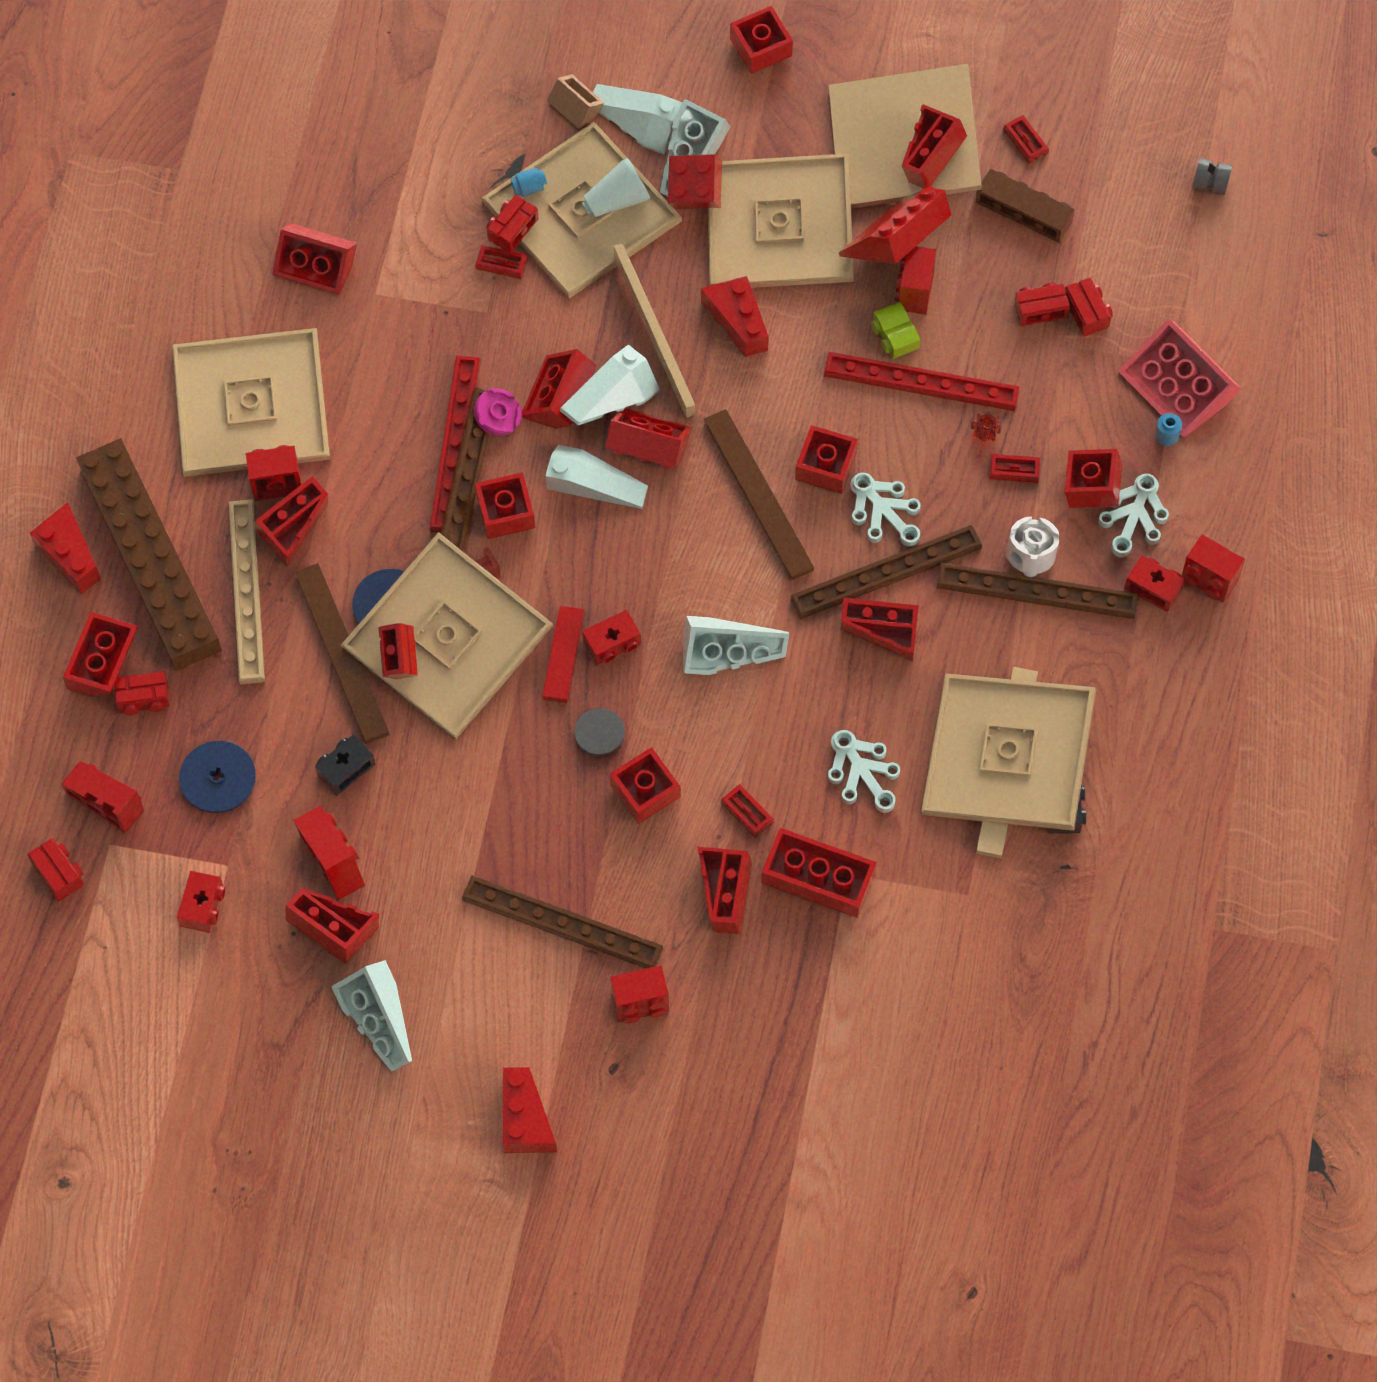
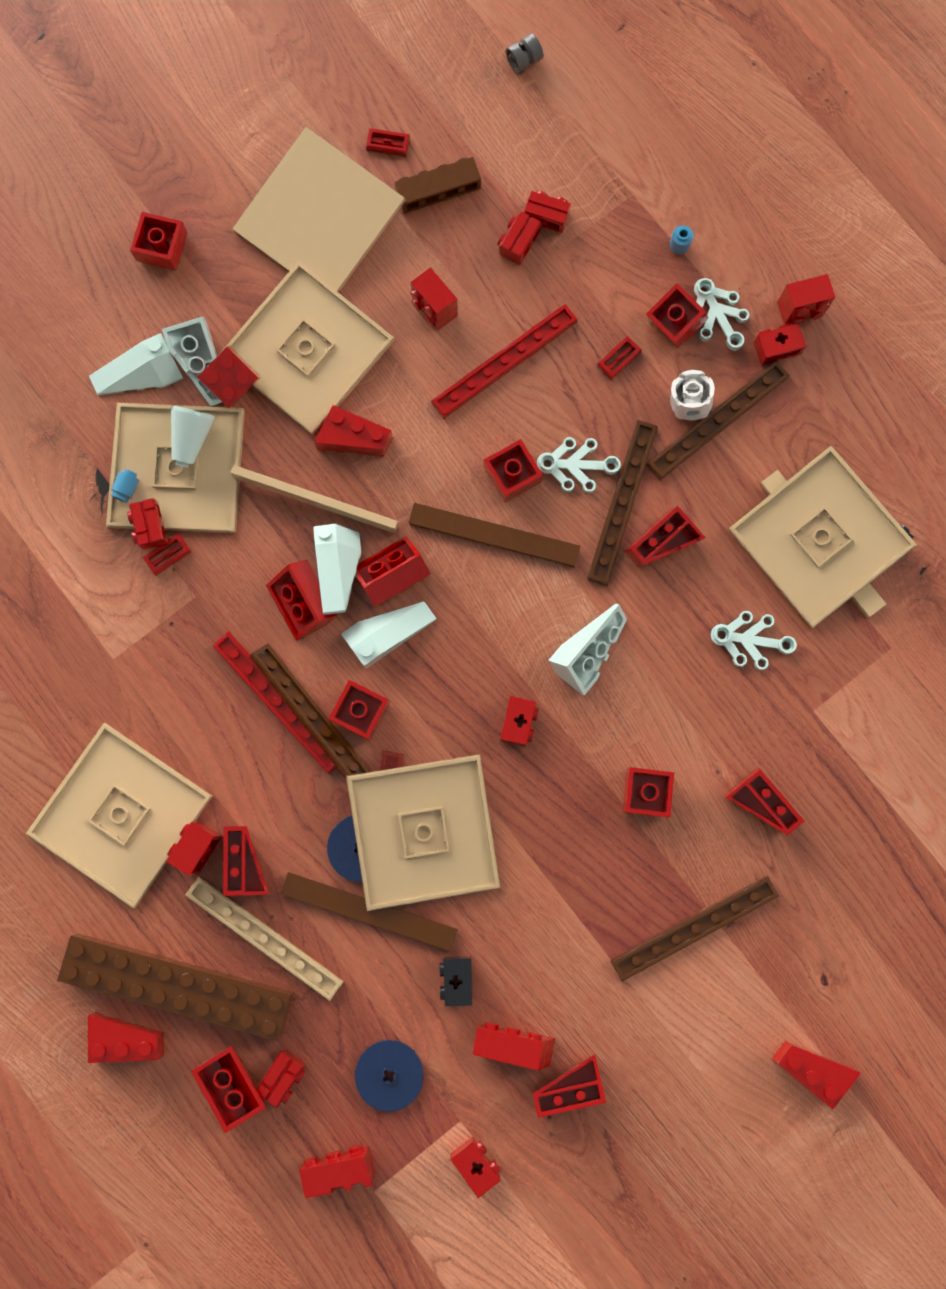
camera: 50 degrees left, 15 degrees up
red brick [27,838,84,901] -> none
red slope [272,223,357,294] -> none
light aqua wedge [331,960,412,1072] -> none
red brick [378,623,418,679] -> none
dark pink tile [473,388,522,436] -> none
red tile [542,606,585,703] -> none
medium nougat brick [547,74,604,129] -> none
dark grey tile [574,708,625,758] -> none
red brick [610,965,669,1023] -> none
red tile [721,784,774,838] -> none
red brick [761,828,877,918] -> none
red slope [839,187,952,264] -> none
lime brick [871,302,920,359] -> none
red wedge [902,104,967,189] -> none
clear red gear [971,411,1002,443] -> none
coral slope [1118,319,1242,438] -> none

